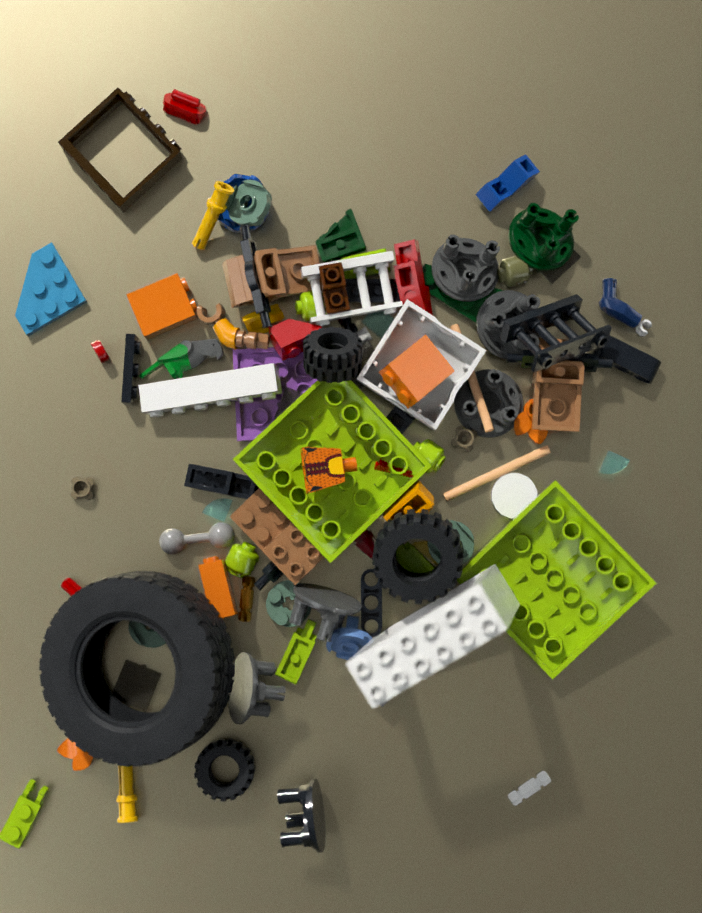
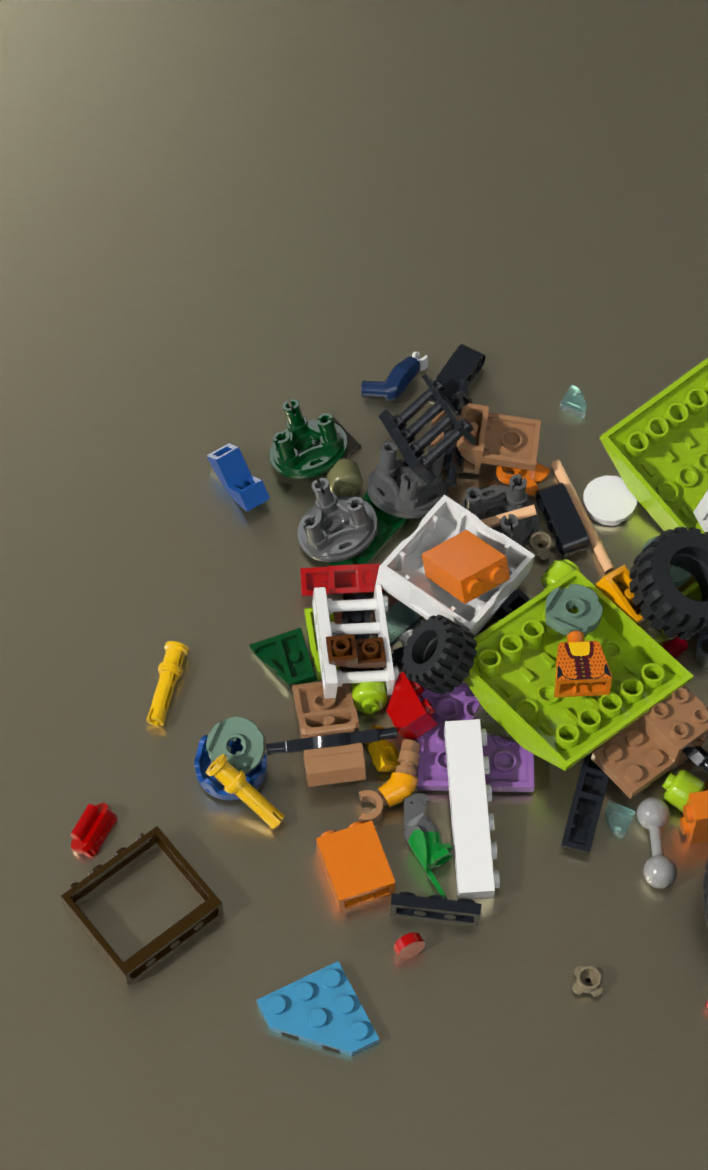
camera: 85 degrees left, 25 degrees down
none -> yellow pin [146,641,190,726]
none -> black beam [535,482,590,557]
none -> sand green plate [545,584,603,638]

